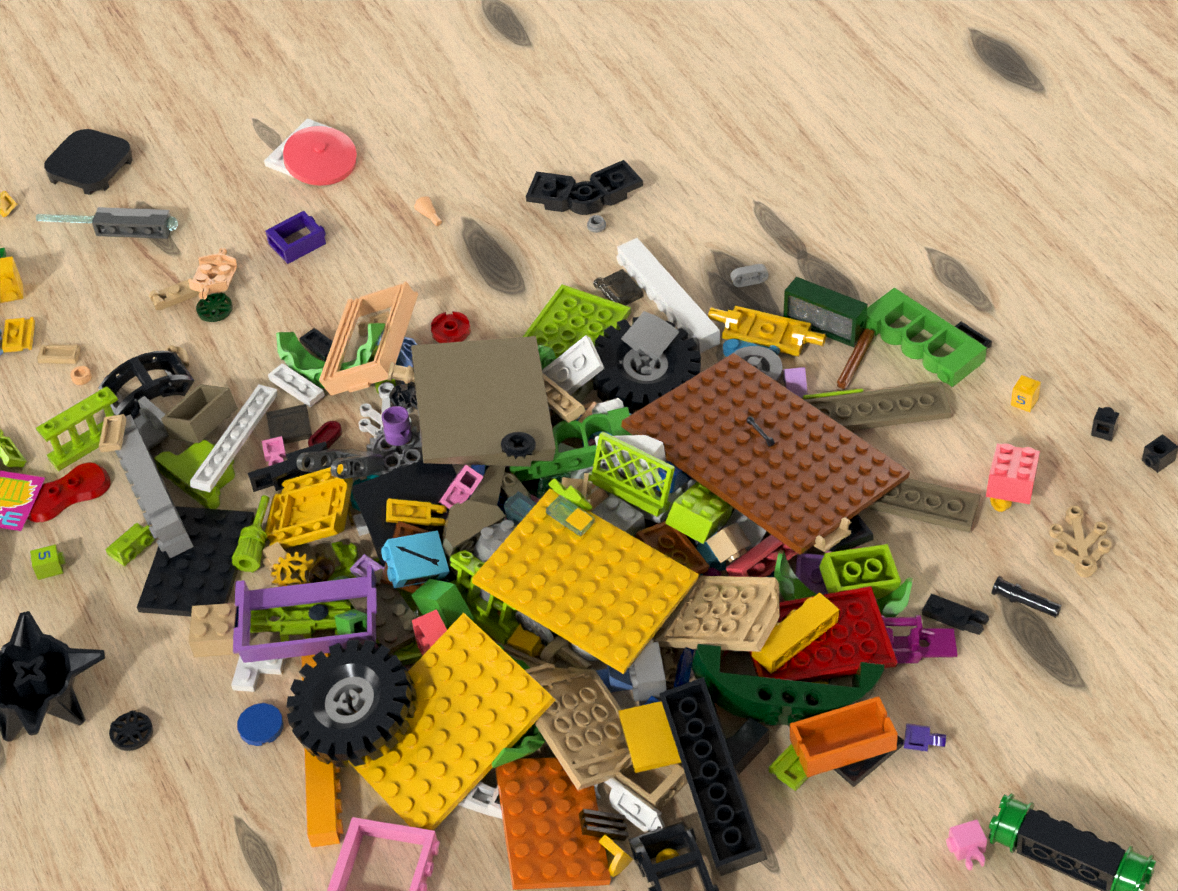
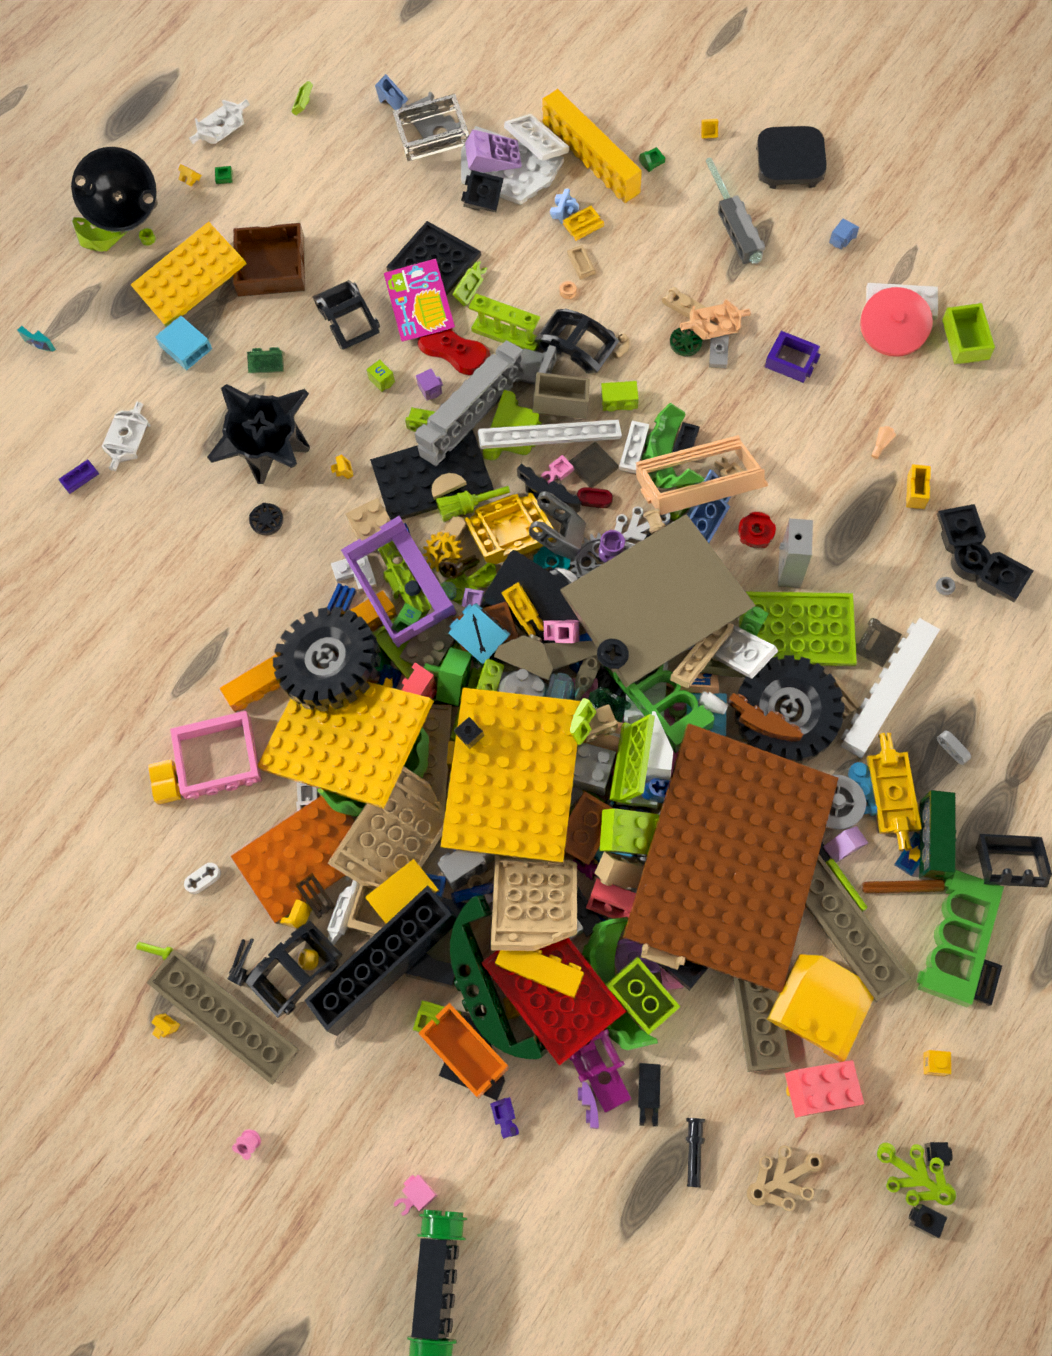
camera: 65 degrees right, 20 degrees up
tan tile [99,414,127,453] -> none
blue tile [237,703,284,746] -> none
clear light blue tile [546,495,595,537] -> none
light grey slope [621,311,680,361] -> none
black hinge [746,416,775,447] -> none
none -> blue tile [327,583,356,612]
none -> yellow tile [330,454,354,479]
none -> medium lavender brick [416,368,443,401]
none -> tan tile [432,473,467,500]
none -> black brick [454,717,485,749]
none -> medium lavender slope [578,1082,599,1129]
none -> lime brick [601,381,638,412]
none -> light grey plate [709,335,729,368]
none -> dark orange slope [727,692,804,741]
none -> yellow wedge [767,954,874,1062]
none -> light grey brick [778,518,813,588]
none -> medium blue window [829,218,859,250]
none -> lime plant [877,1143,956,1206]
none -> clear blue tile [894,832,929,876]
none -> yellow brick [906,464,931,509]
none -> lime piece [942,303,995,364]
none -> black window [976,834,1052,888]

